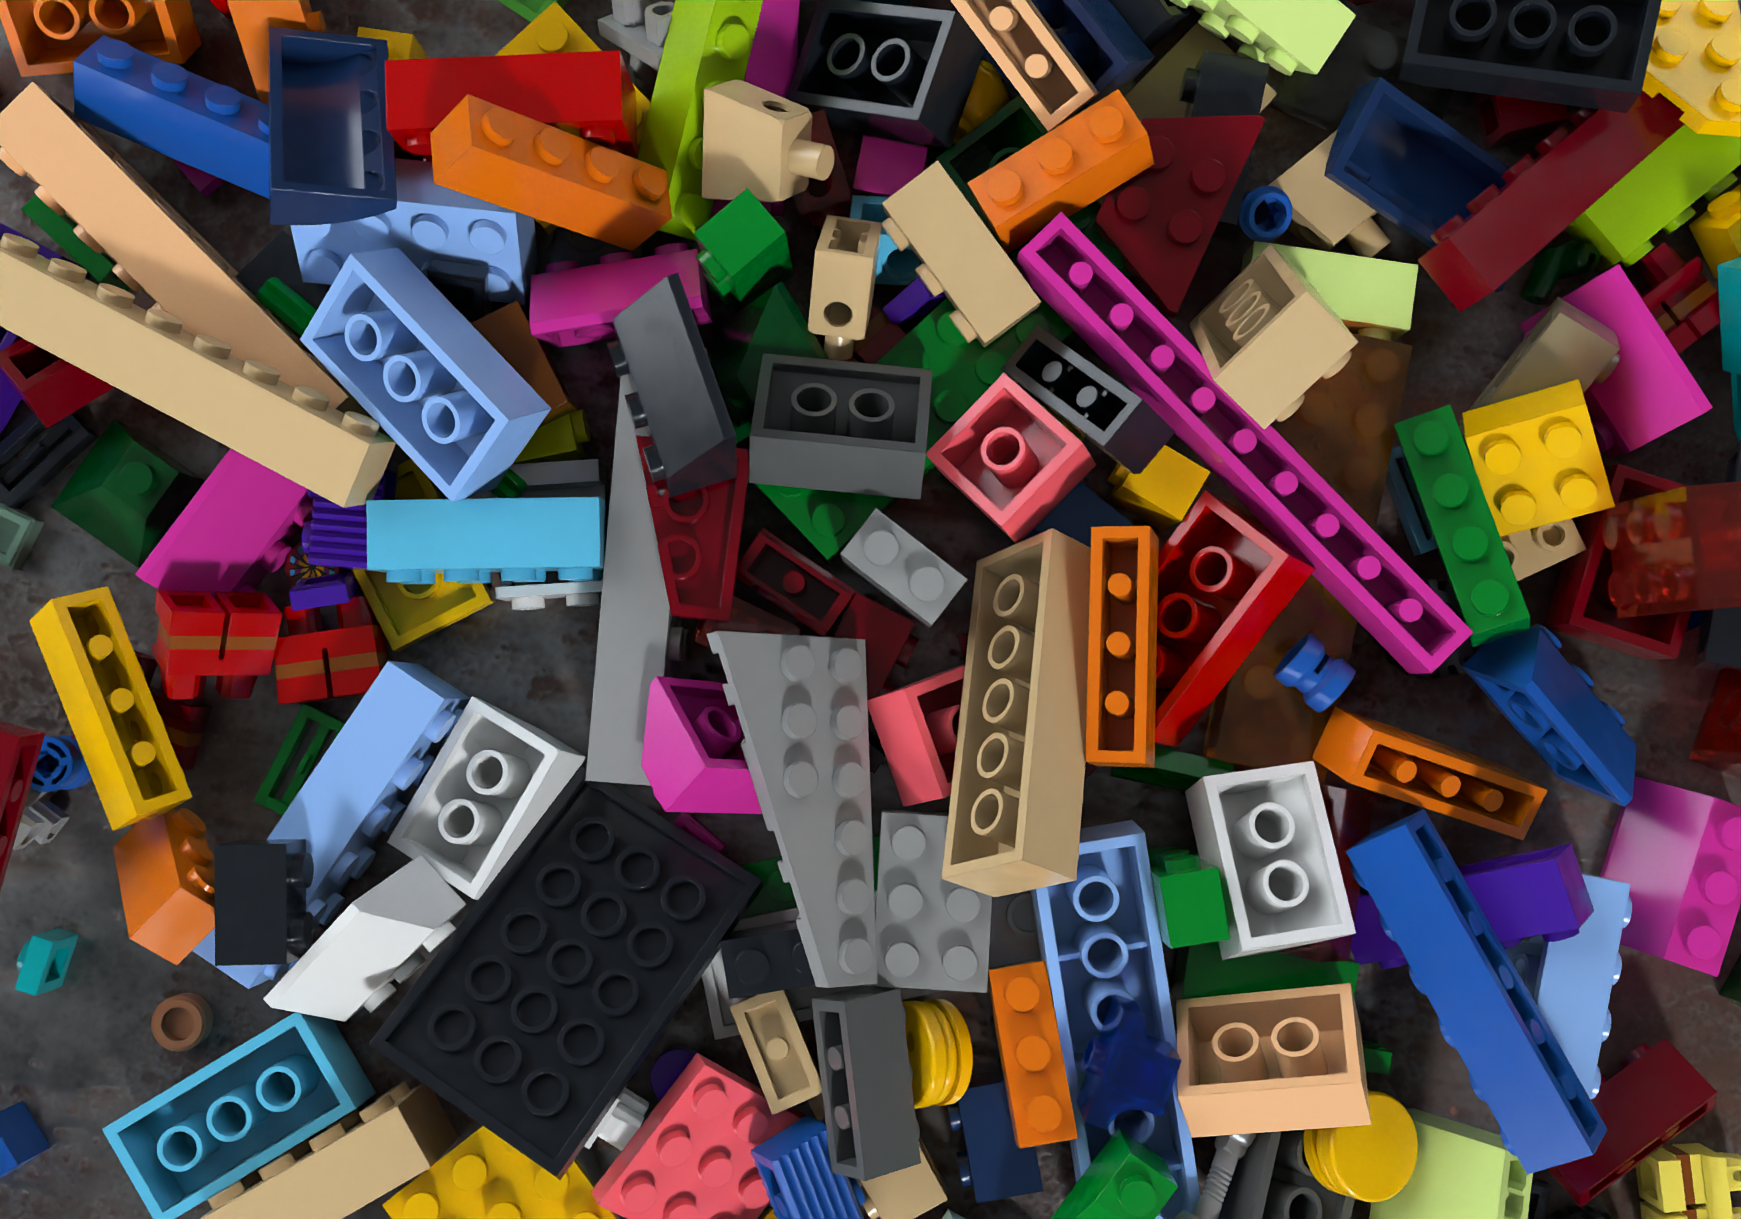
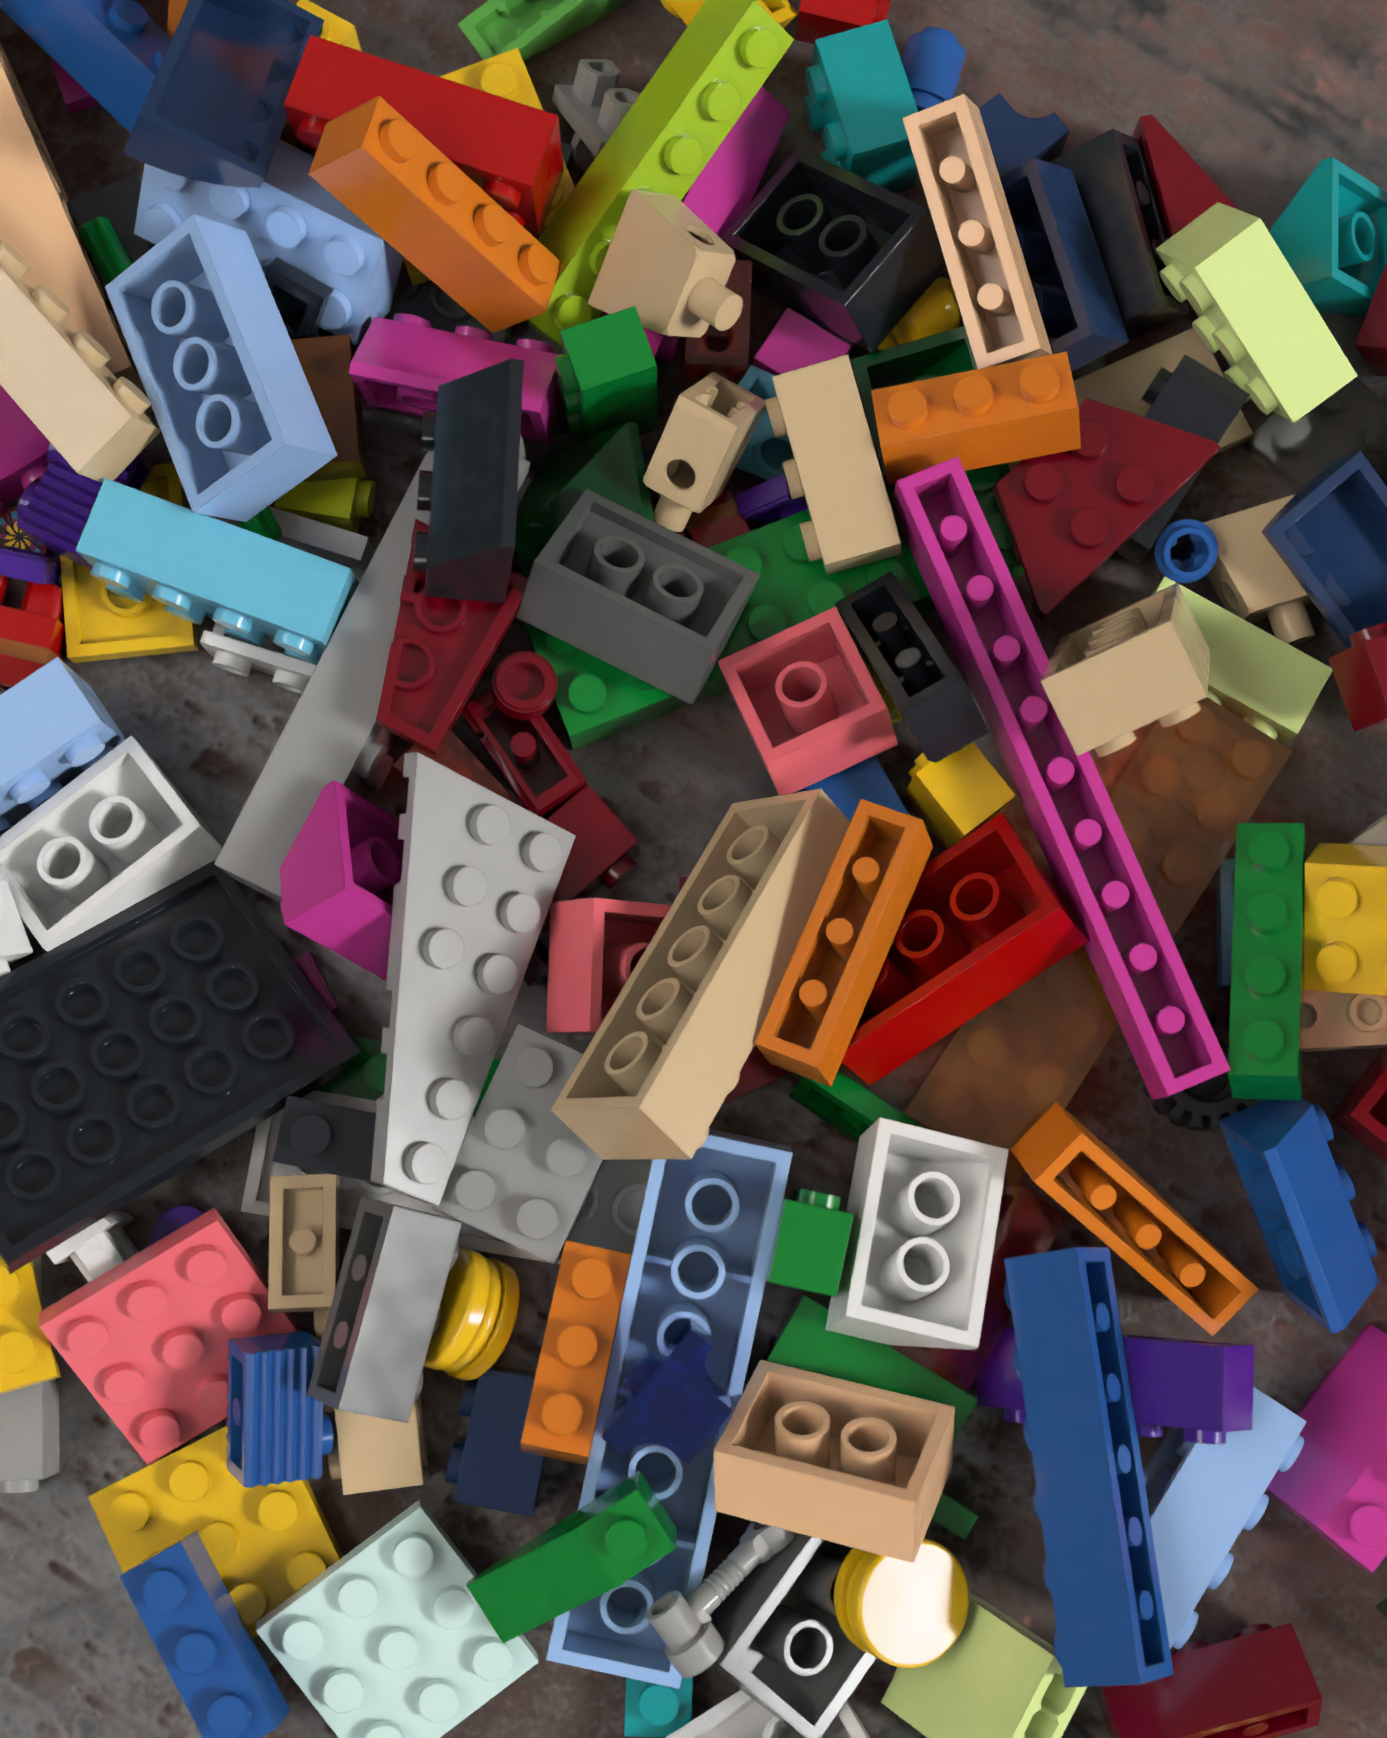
camera: 15 degrees right, 5 degrees down
light grey brick [840,508,968,630] -> none
blue wheel [1273,633,1356,713] -> none
none -> dark red tile [490,651,557,720]

